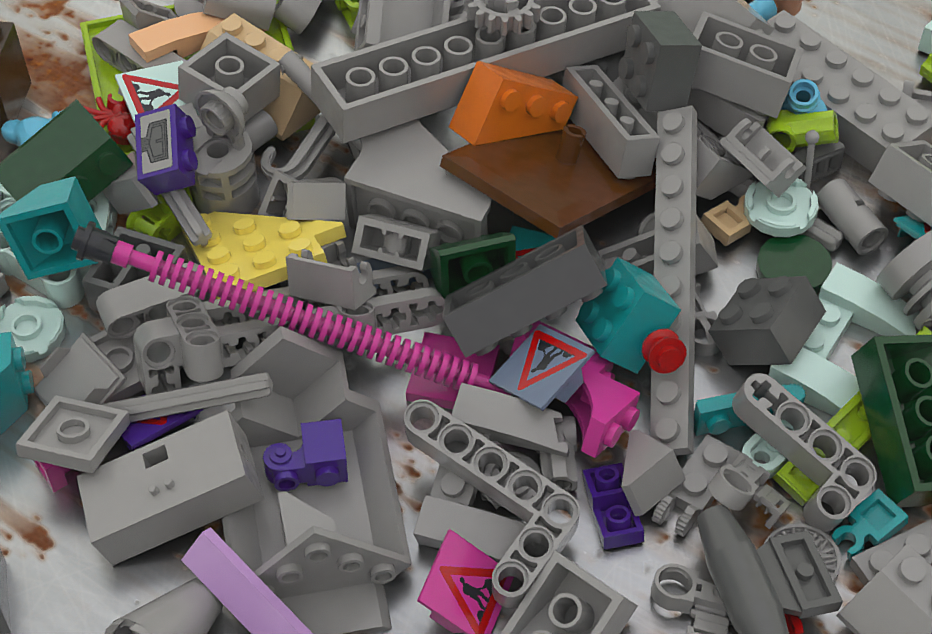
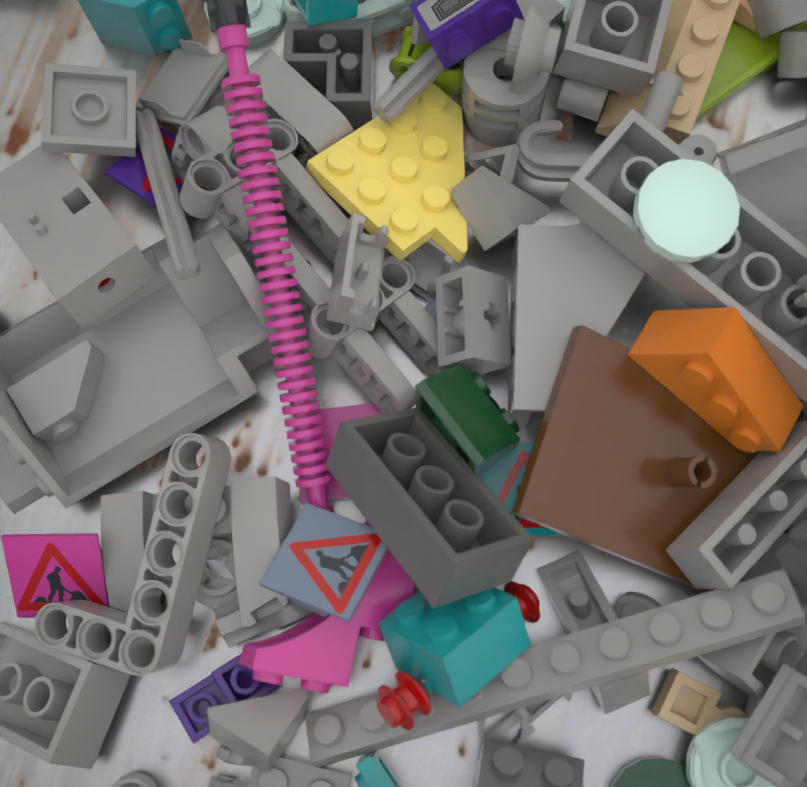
camera: 75 degrees right, 25 degrees up
dark purple brick [263,419,348,491] -> none
none -> light aqua tile [633,159,740,263]

